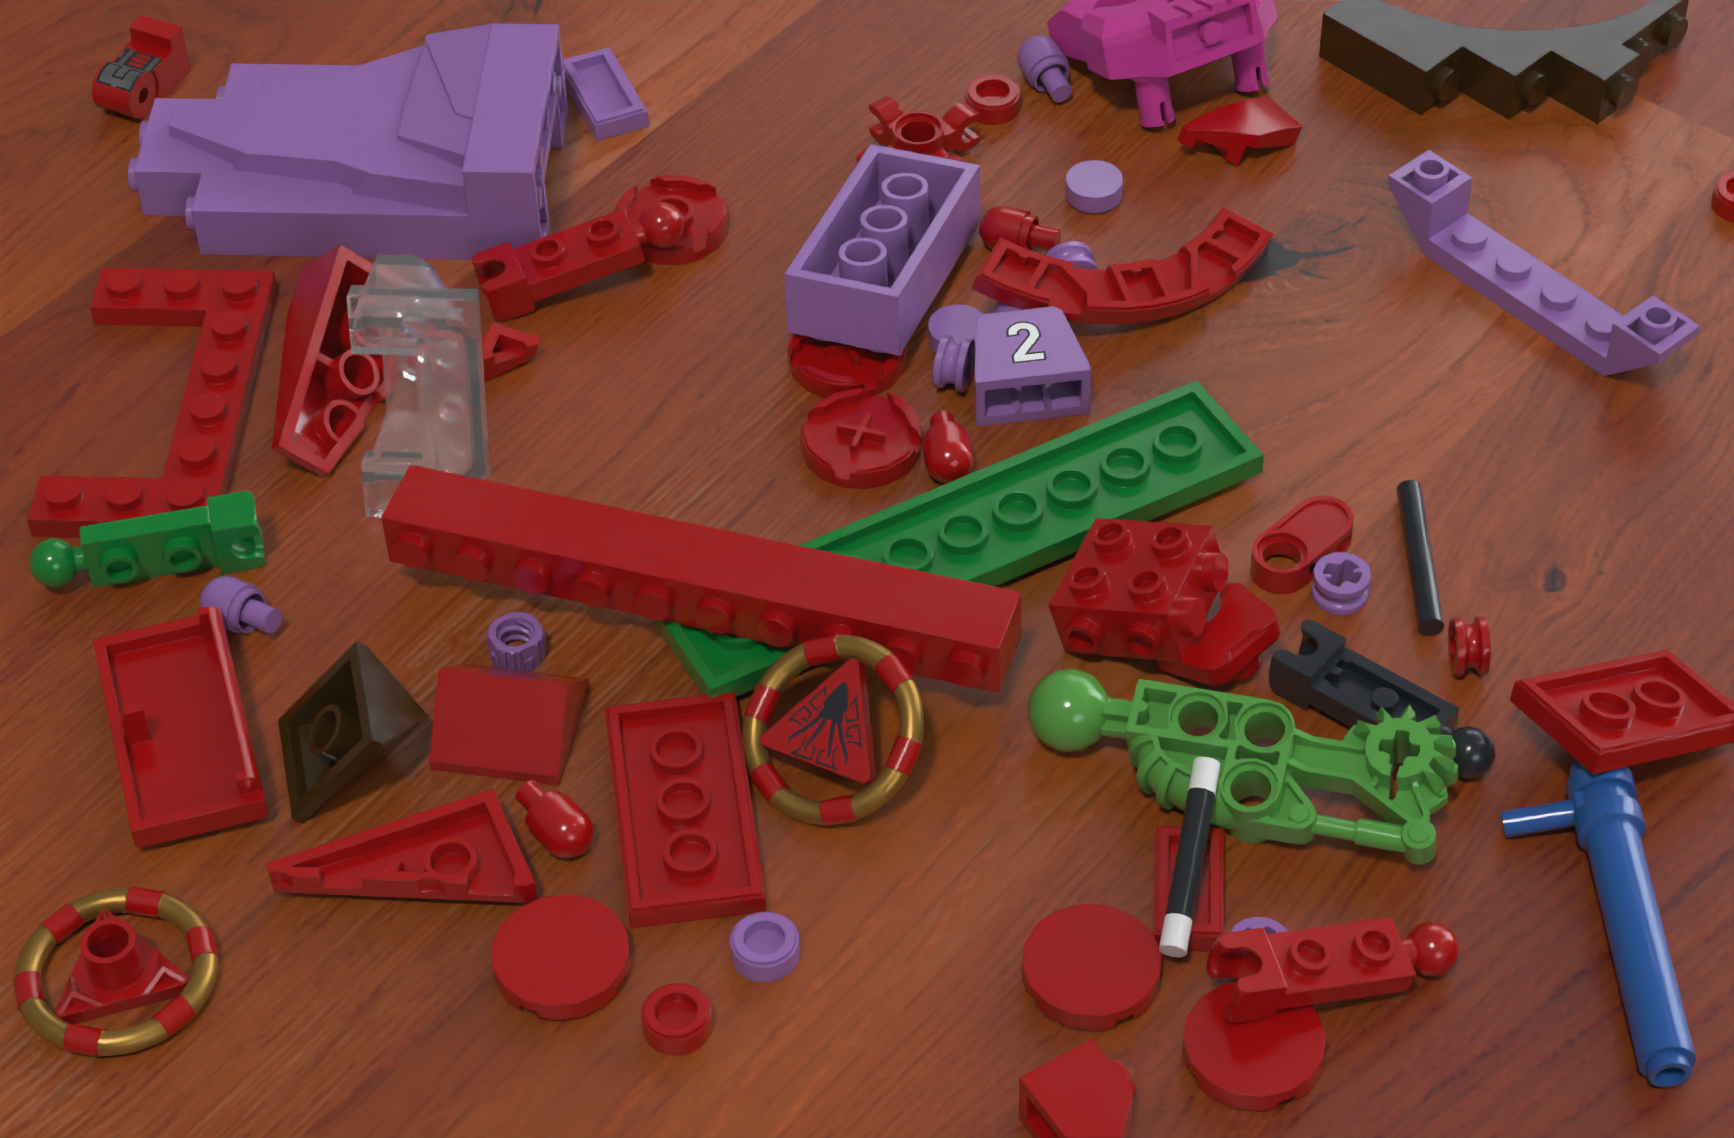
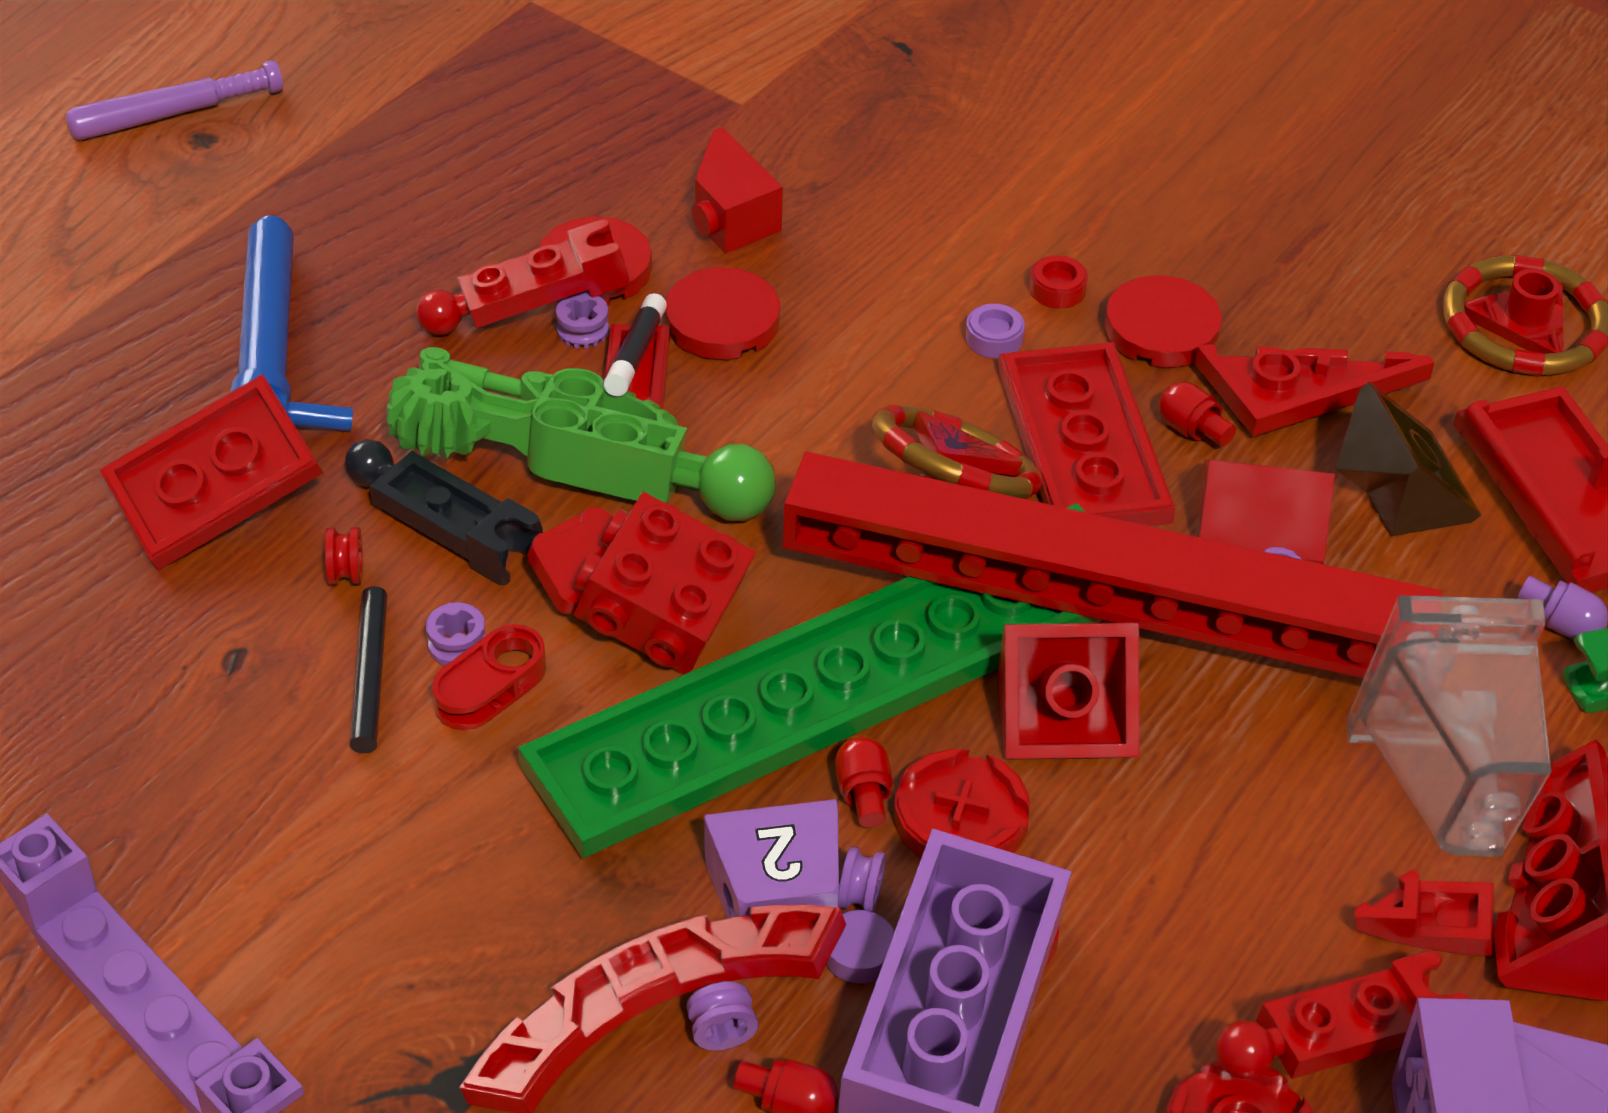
camera: 175 degrees right, 0 degrees up
none -> red slope [997,622,1140,759]

